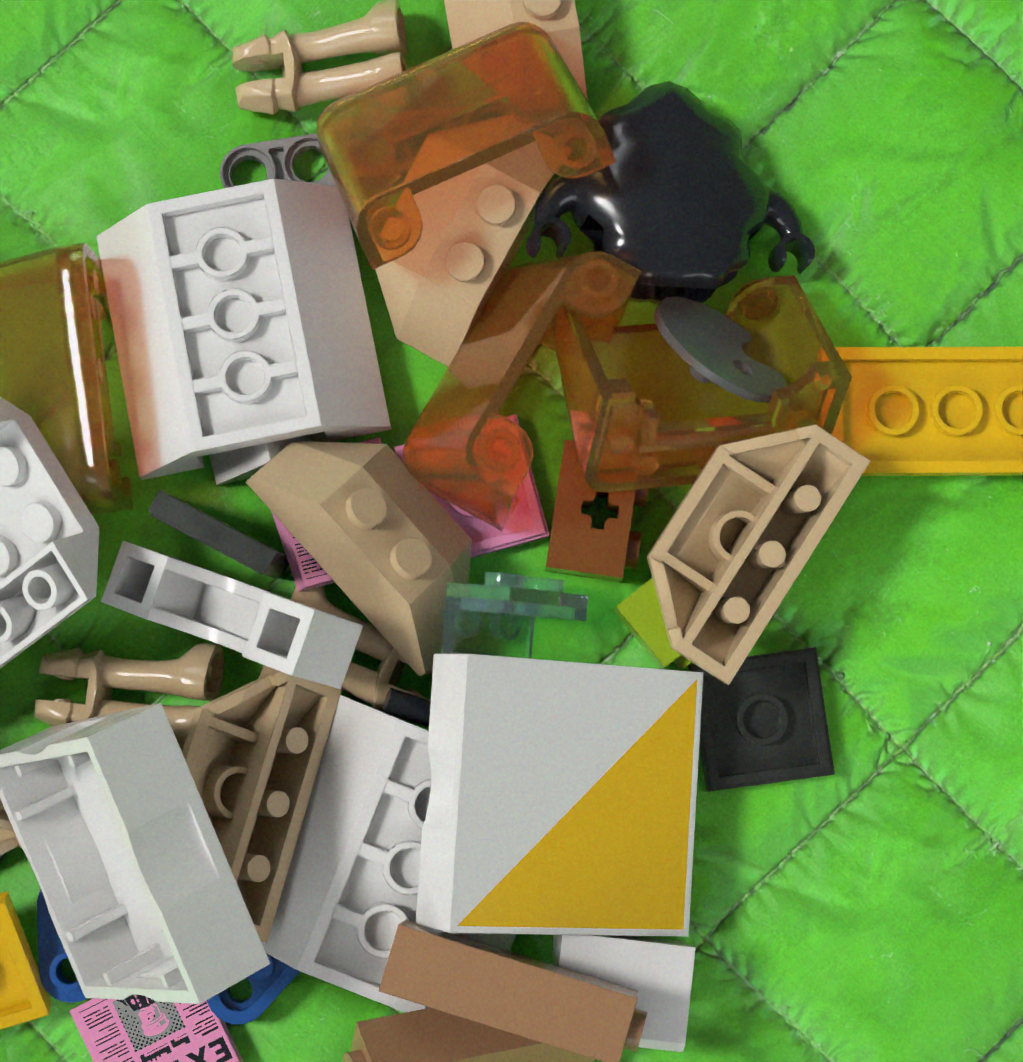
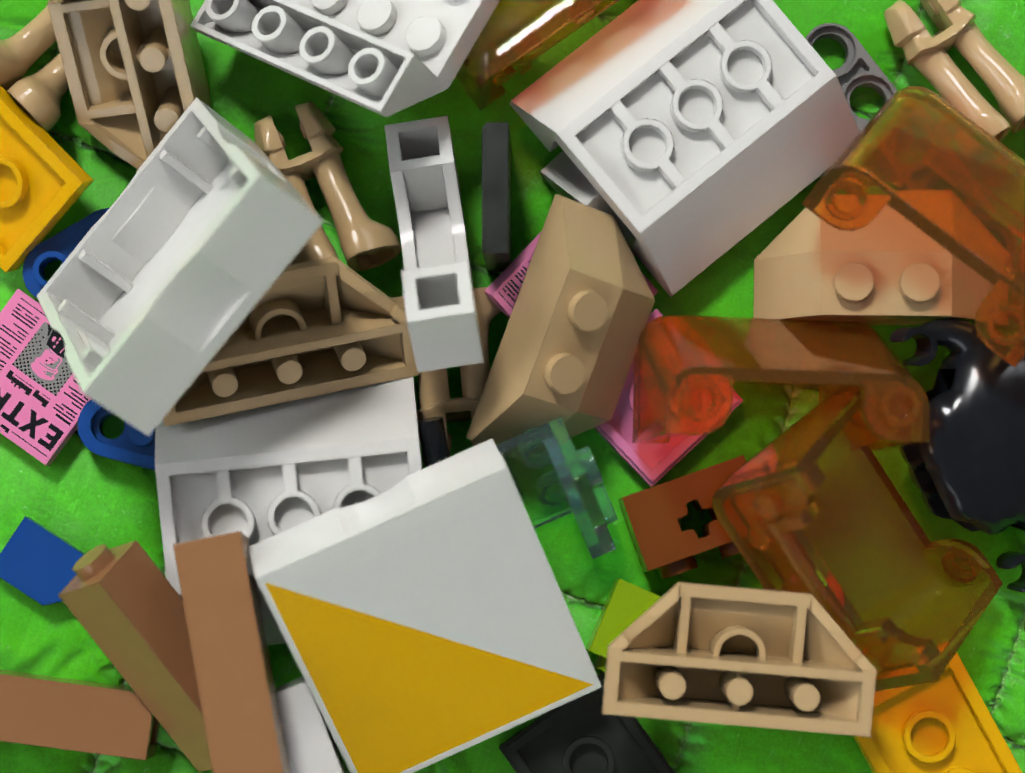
camera: 55 degrees right, 0 degrees up
dark grey piece [654,296,786,403] -> none

